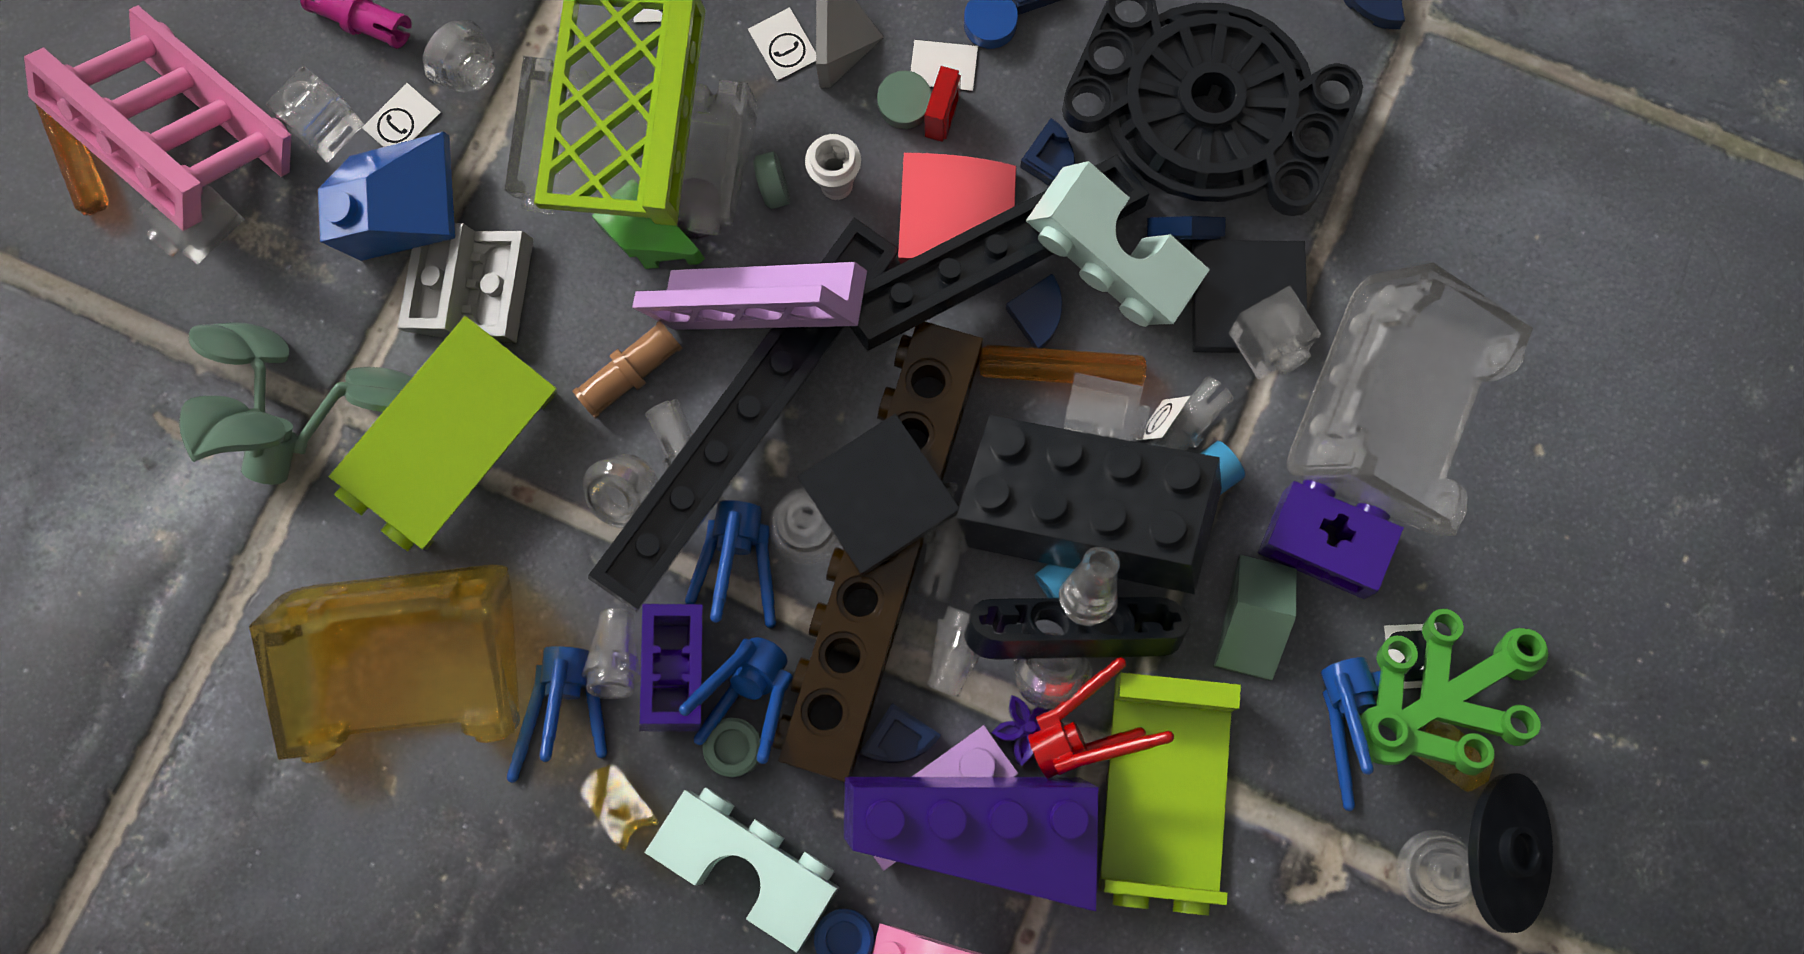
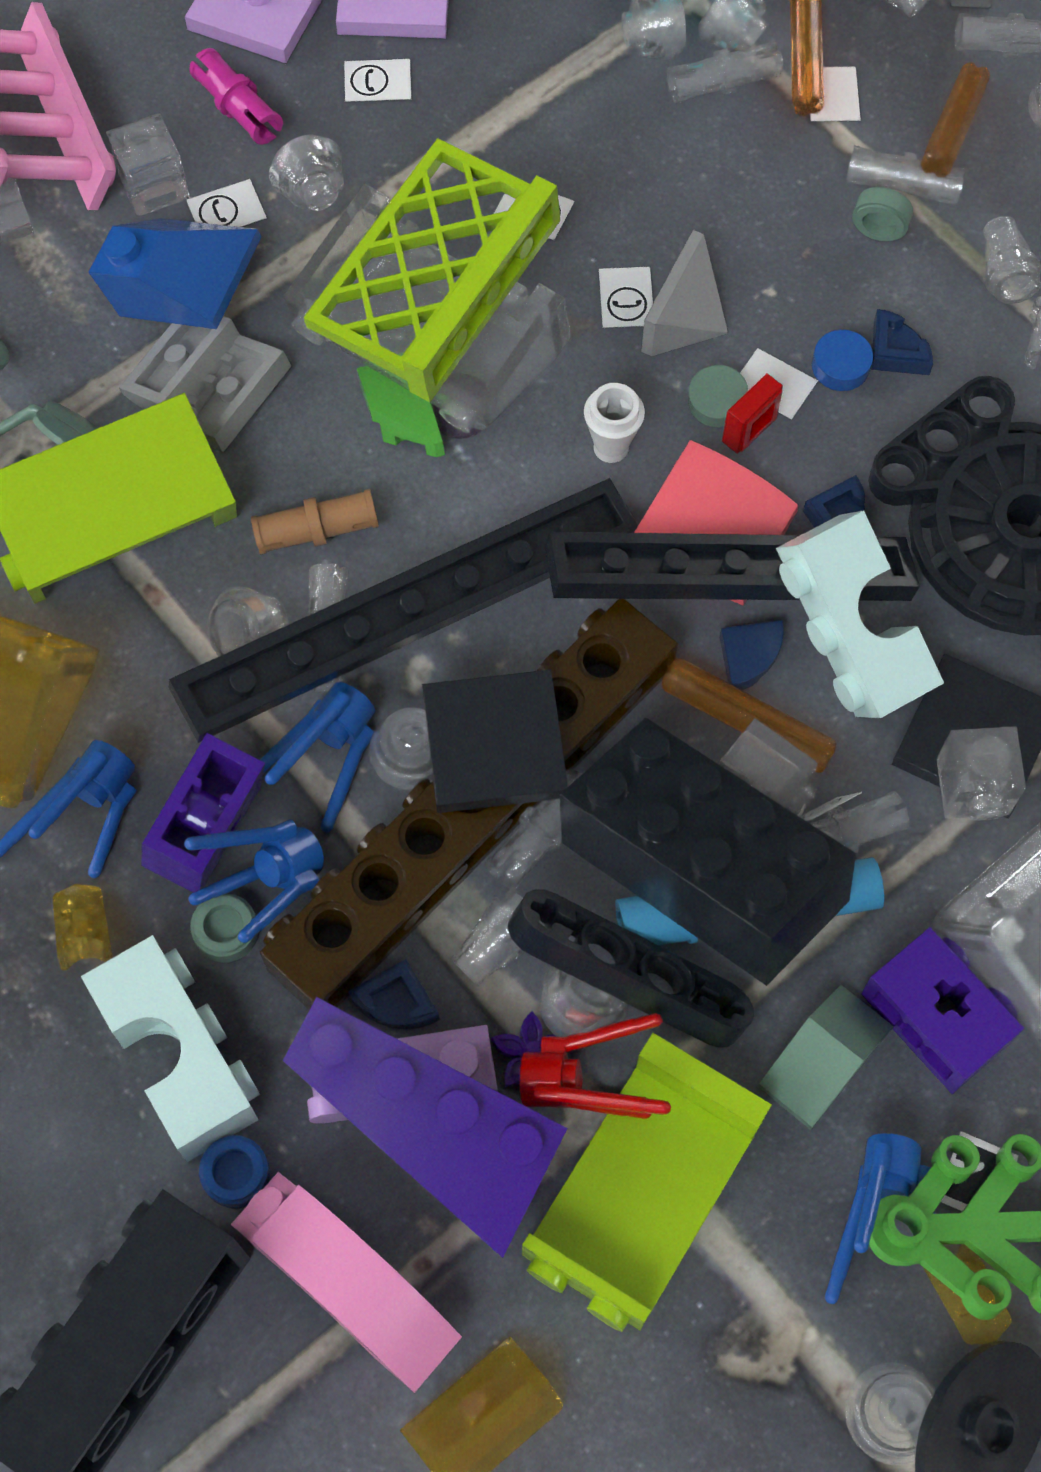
camera: 20 degrees right, 10 degrees down
clear cone [582,608,641,699] -> none
lavender fence [632,262,867,330] -> none
sand green tile [753,151,790,209] -> none
clear cone [1059,547,1120,626] -> none
dark blue tile [1147,216,1226,240] -> none

